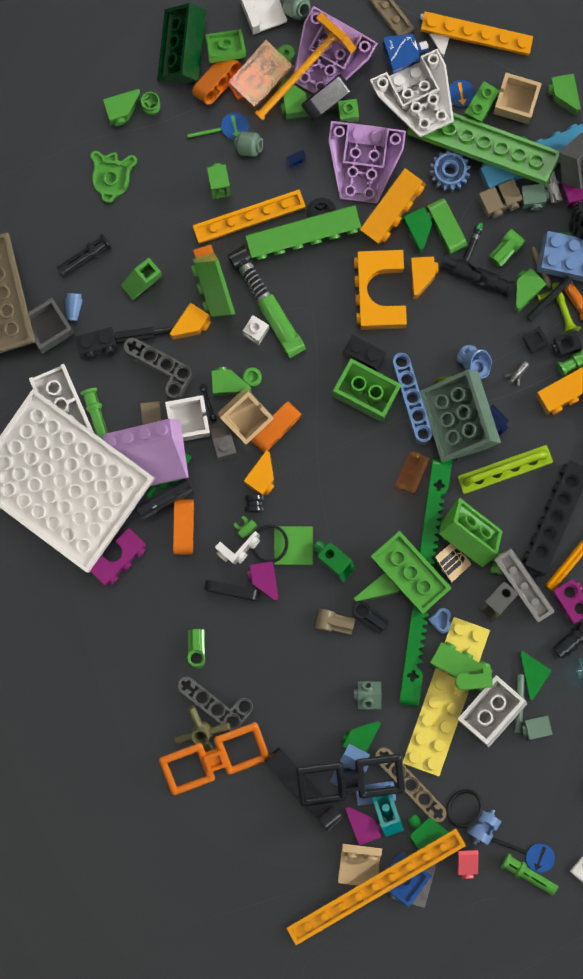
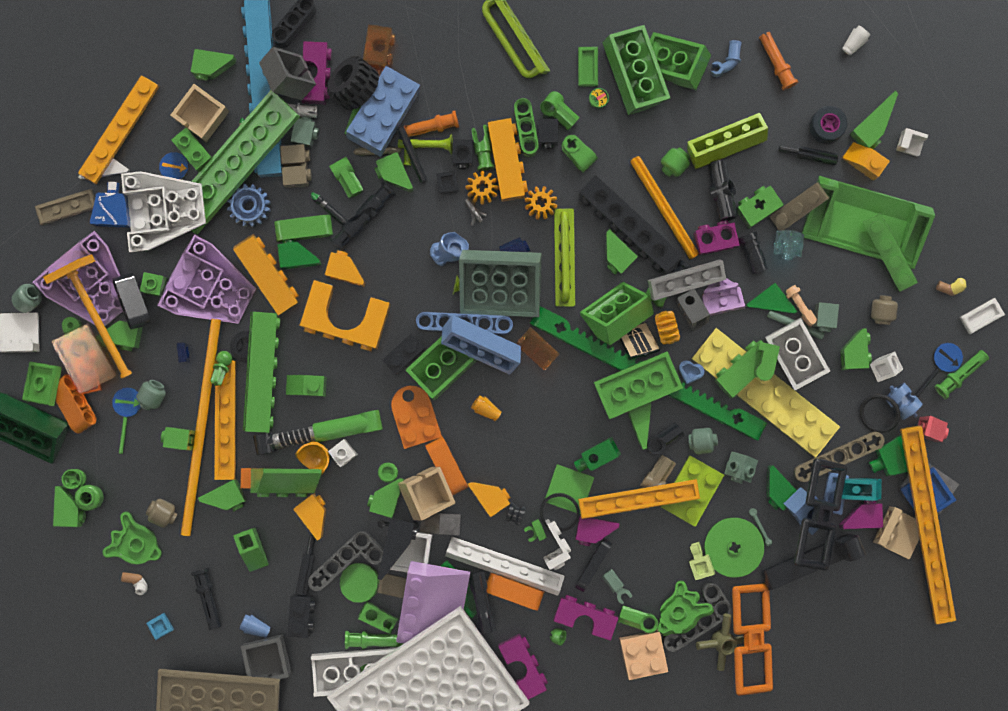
camera: 70 degrees left, 5 degrees up
none -> bright green head [75,485,104,511]
none -> arm [121,572,148,595]
none -> dark tan head [145,498,177,528]
none -> dark azure tile [146,613,174,640]
none -> light orange piece [181,319,221,536]
none -> bright green slope [198,479,247,512]
none -> bright green axle [210,351,232,386]
none -> bright green slope [286,375,327,397]
none -> light orange helmet [295,442,330,475]
none -> bright green tile [340,563,379,603]
none -> bright green leg [358,601,398,634]
none -> black slope [378,518,418,580]
none -> orange plate [391,386,442,449]
none -> medium blue brick [441,315,521,375]
none -> white plate [445,537,564,596]
none -> light orange gear [466,171,499,205]
none -> light orange cone [471,395,502,421]
none -> light orange gear [524,186,557,220]
none -> bright green hinge [550,628,567,646]
none -> magenta arch [553,595,618,641]
none -> light orange tile [578,479,700,519]
none -> sand green bar [601,569,632,604]
none -> bright green slope [605,229,638,275]
none -> light nougat brick [619,630,668,680]
none -> light orange gear [655,311,680,345]
none -> bright green tile [658,581,714,636]
none -> lime plate [660,455,724,527]
none -> sand green head [688,428,718,454]
none -> yellowish green plate [689,542,715,580]
none -> lavender slope [702,278,745,316]
none -> bright green piece [704,517,764,577]
none -> sand green hinge [749,508,773,546]
none -> light nougat hinge [785,285,817,327]
none -> bright green slope [840,328,872,370]
none -> white brick [870,352,903,382]
none -> dark tan head [871,295,898,325]

